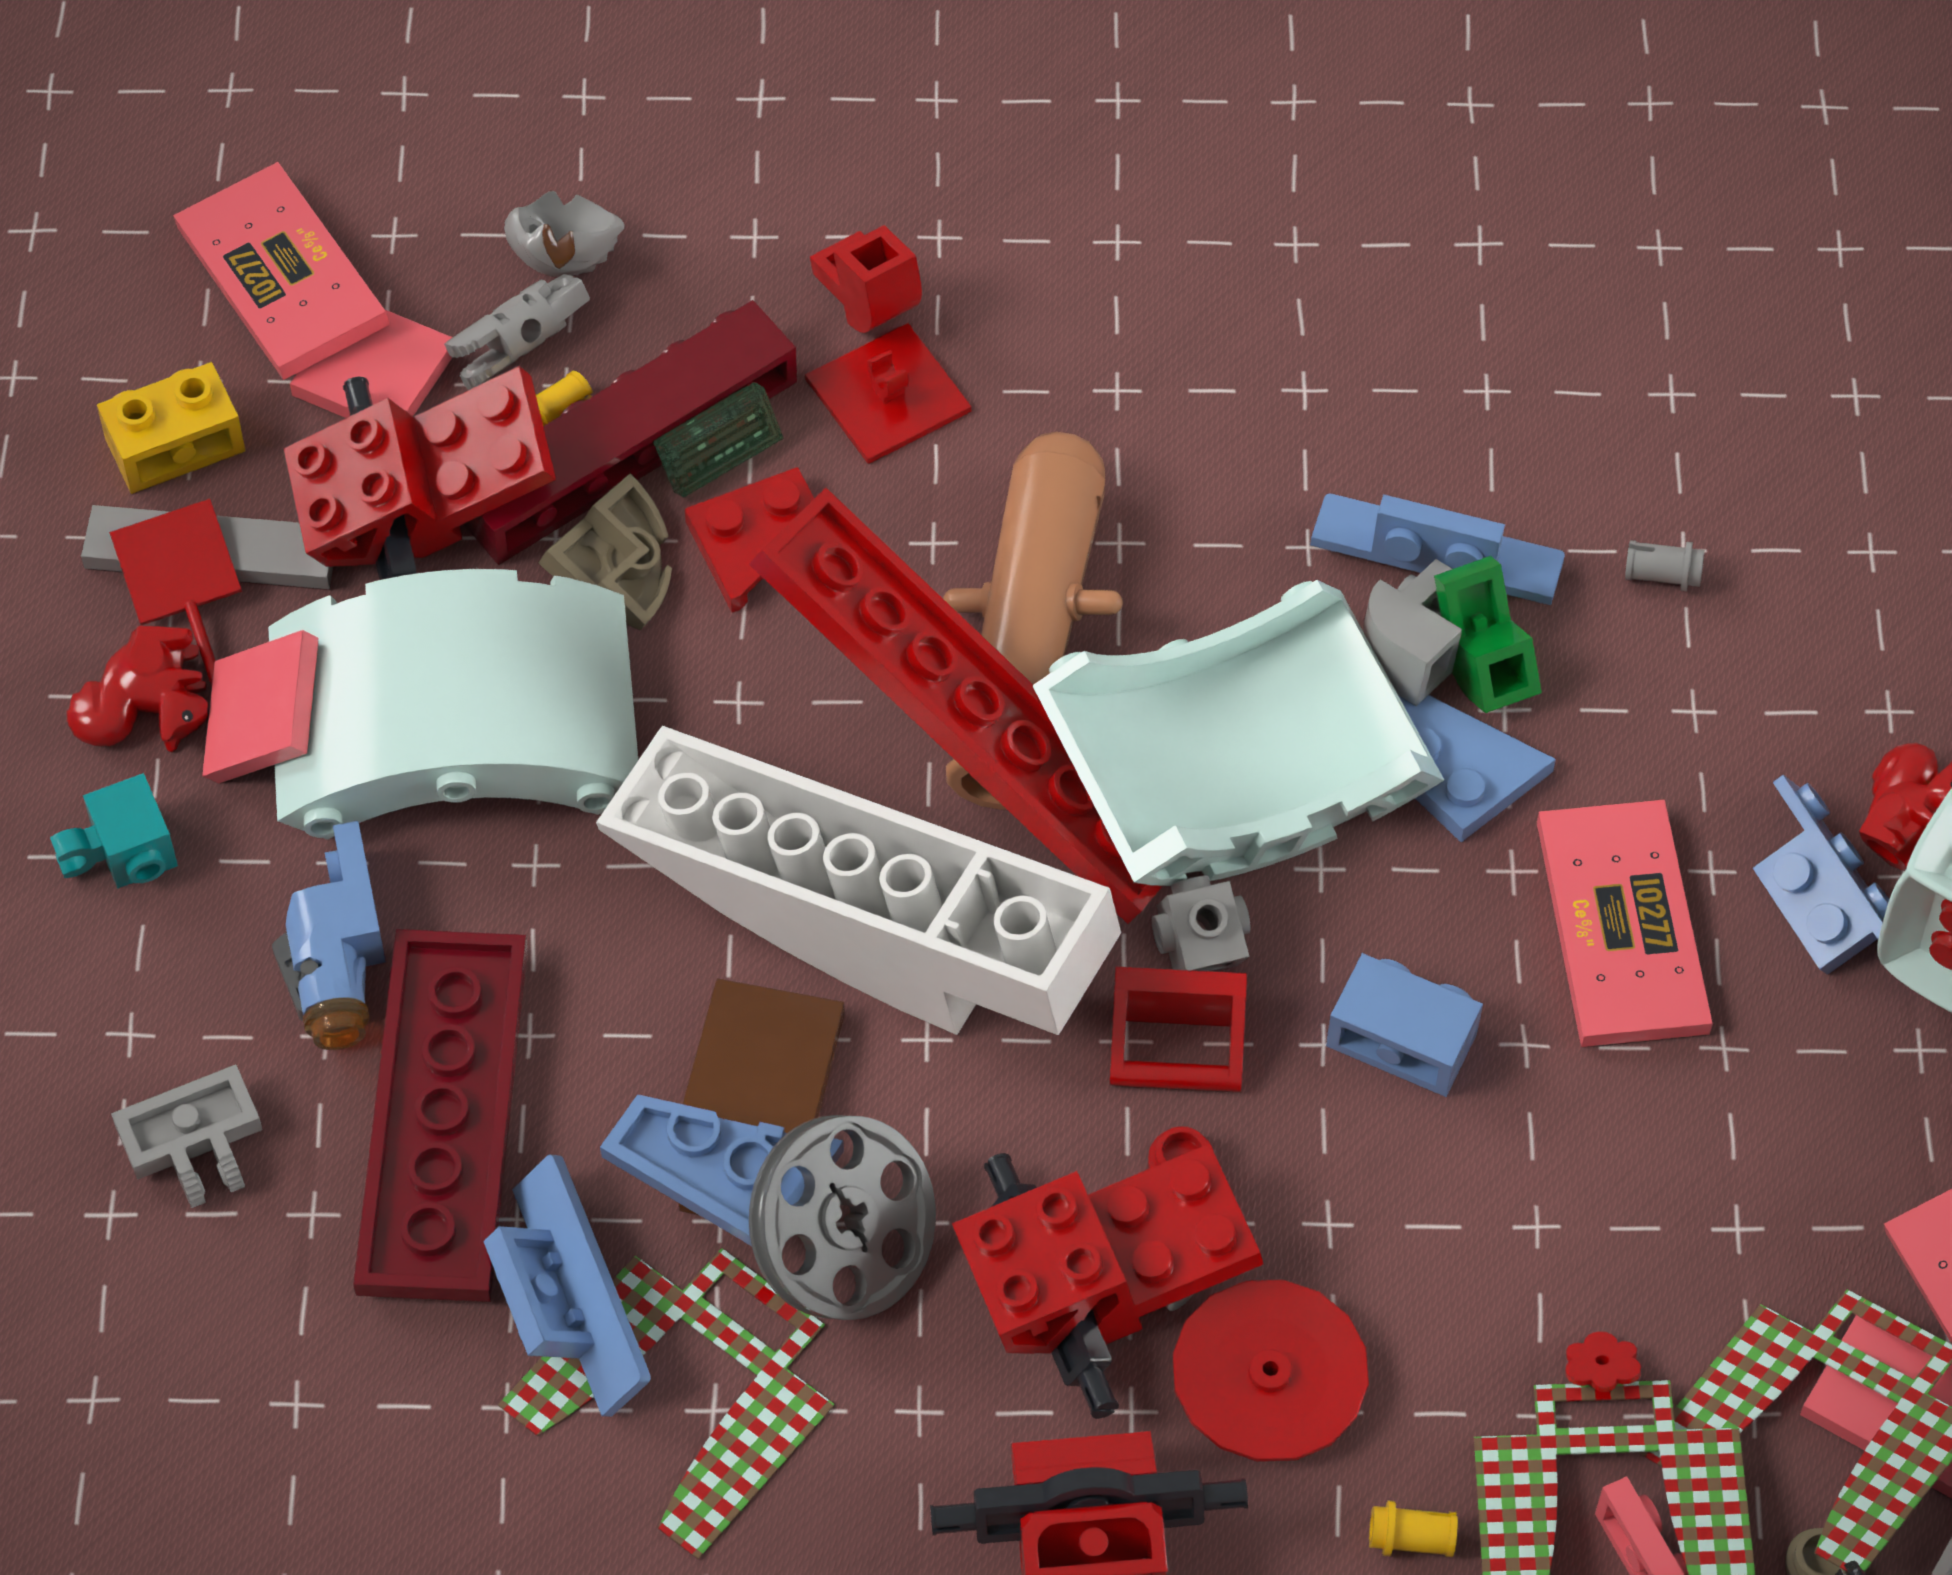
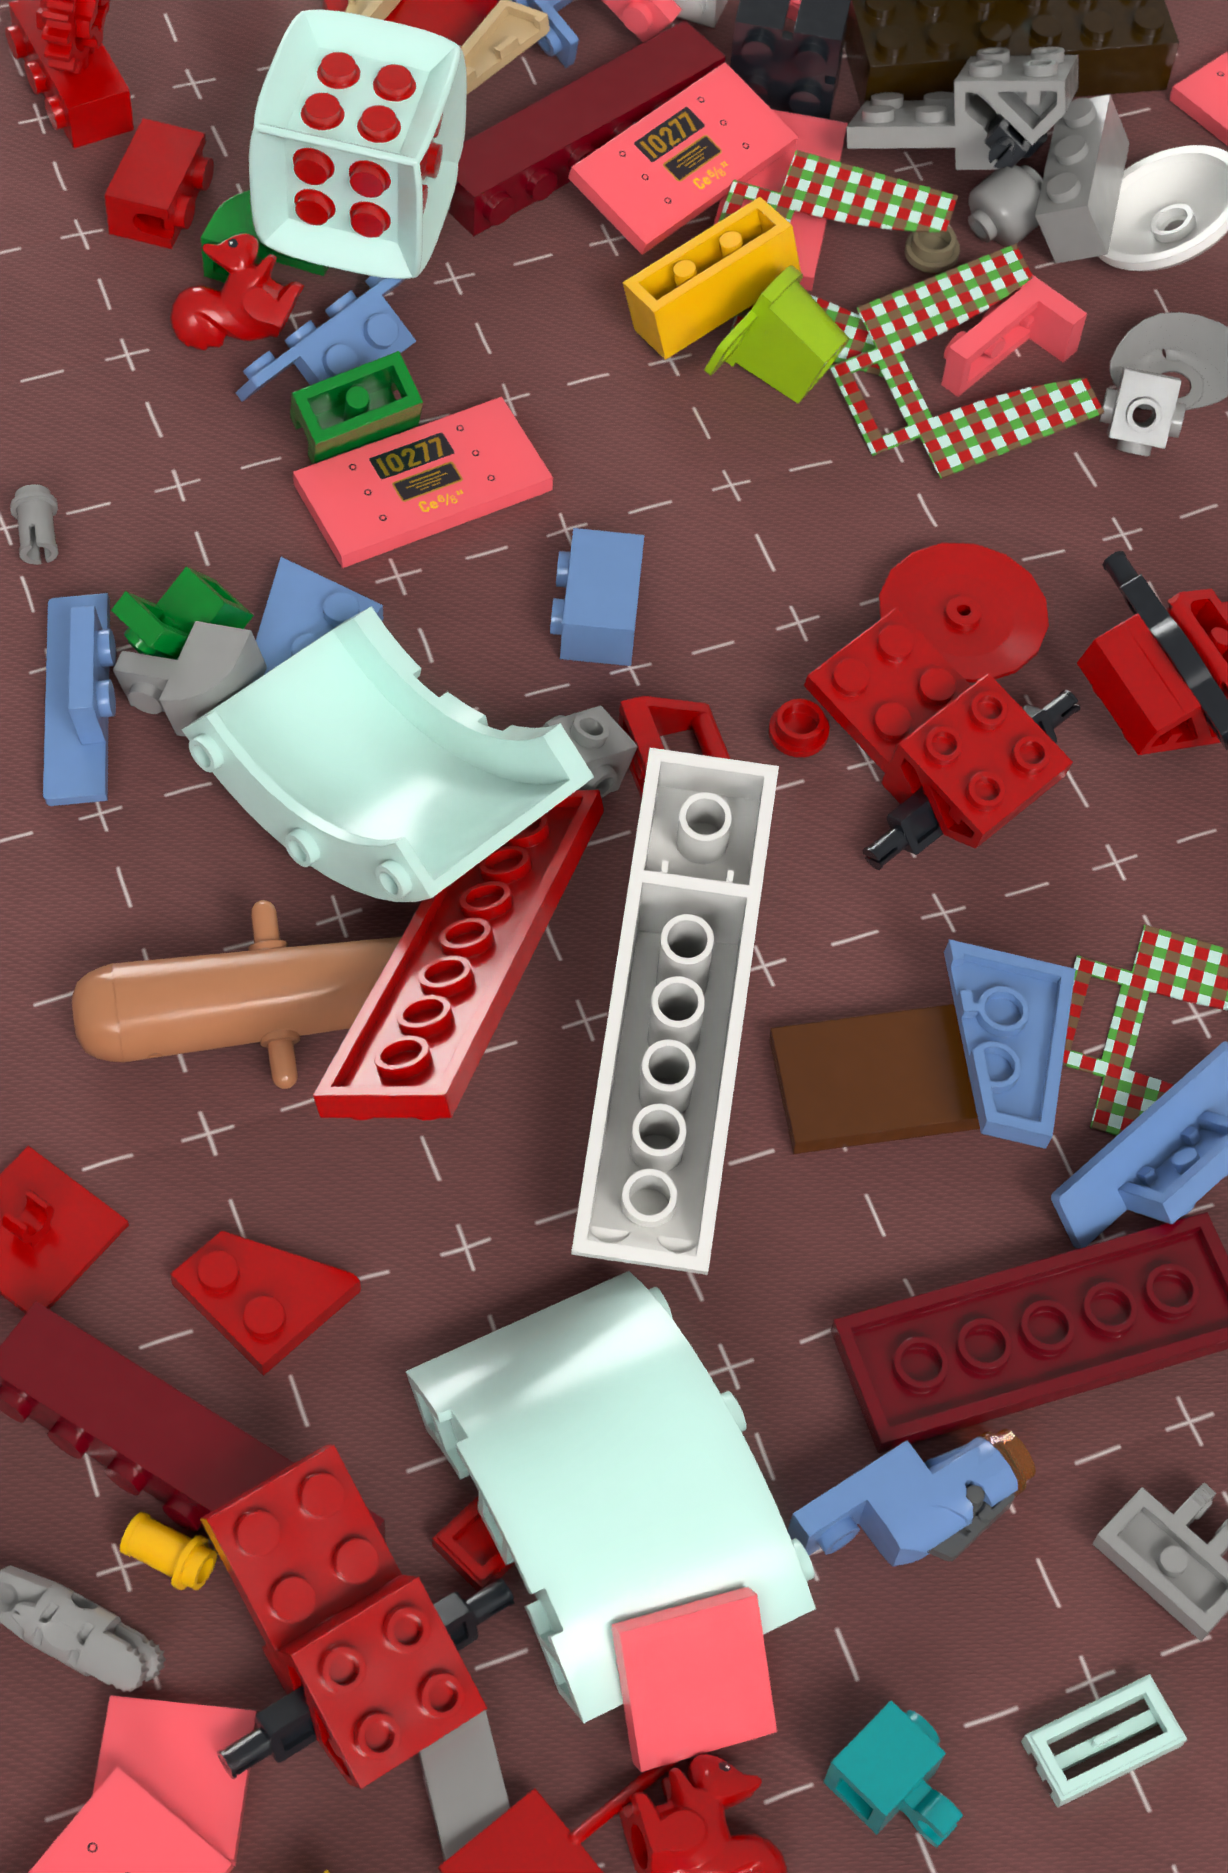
camera: 115 degrees left, 0 degrees up
dark tan brick [539,474,672,630] -> none
clear green tile [653,382,784,498] -> none
dark grey wedge [749,1115,936,1320] -> none
yellow pin [1369,1500,1458,1557] -> none
red plant [1565,1331,1641,1392] -> none
none -> green brick [290,351,423,465]
none -> yellow brick [623,197,801,360]
none -> lime container [704,265,849,404]
none -> light aqua tile [1021,1674,1187,1808]

